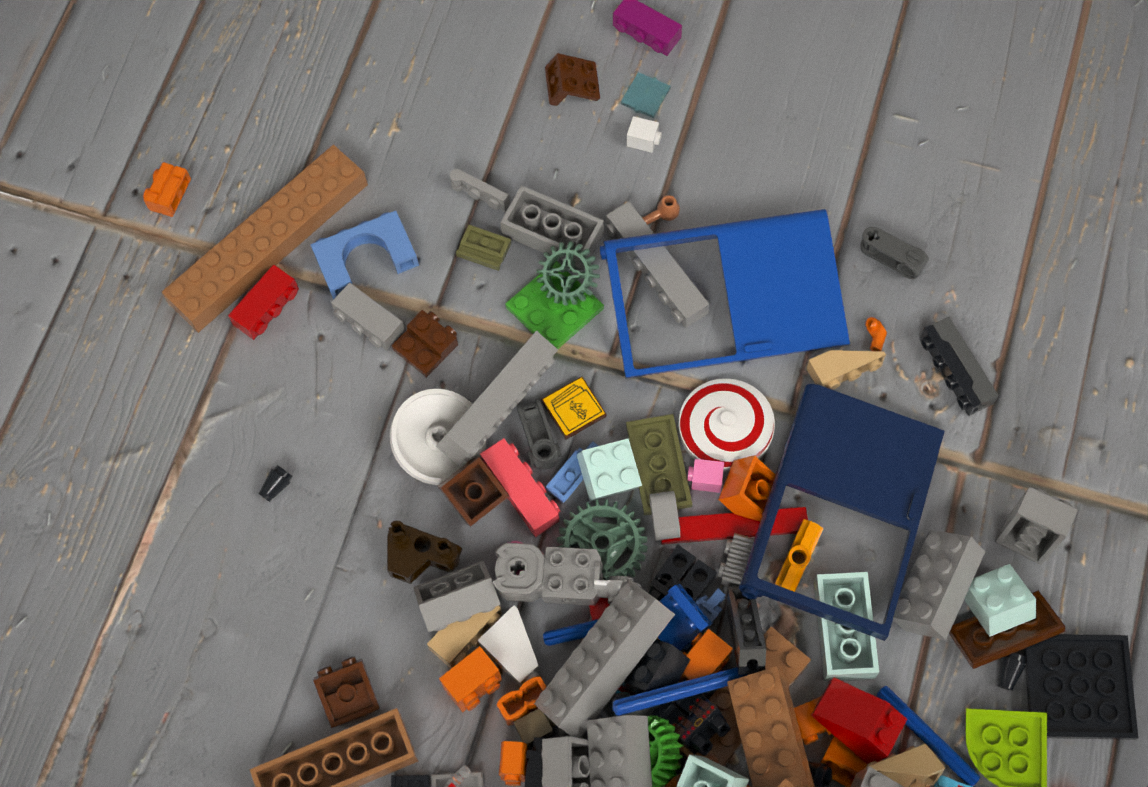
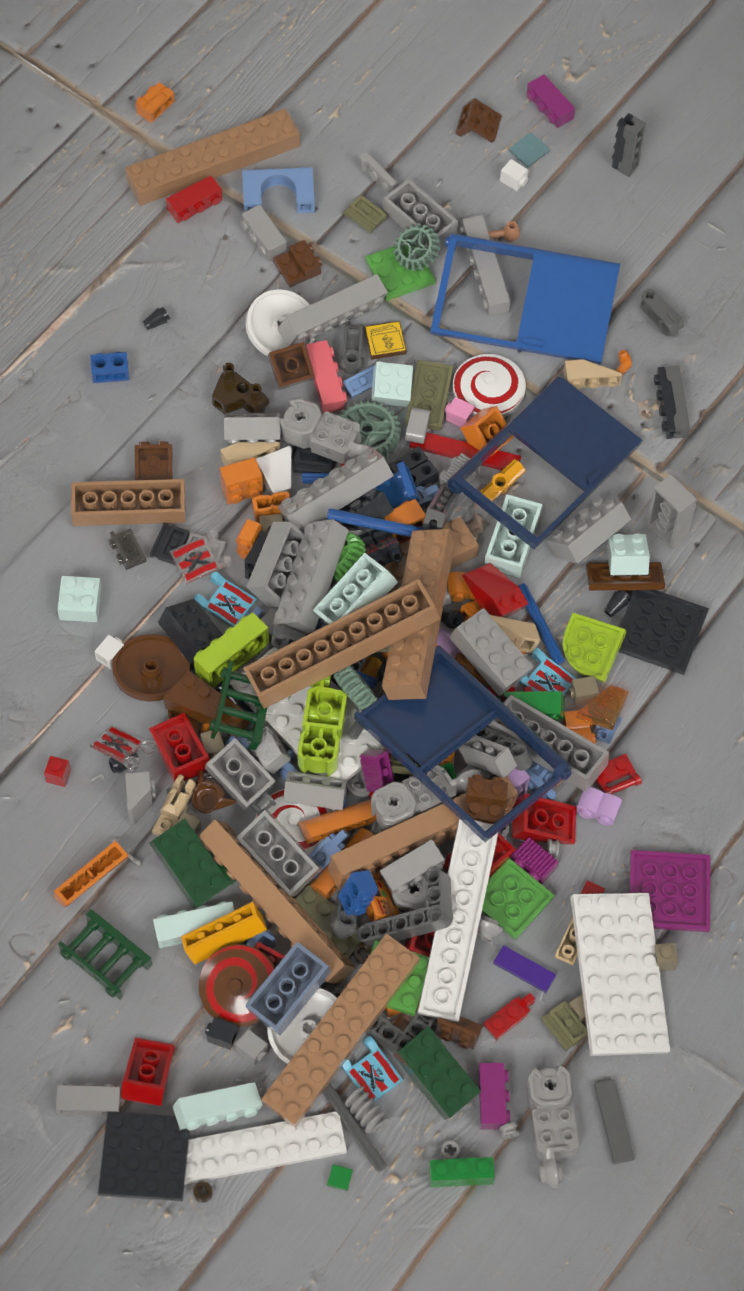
camera: 15 degrees right, 5 degrees down
none -> blue brick [90,352,129,383]
none -> black plate [294,446,333,474]
none -> dark grey piece [612,113,646,177]

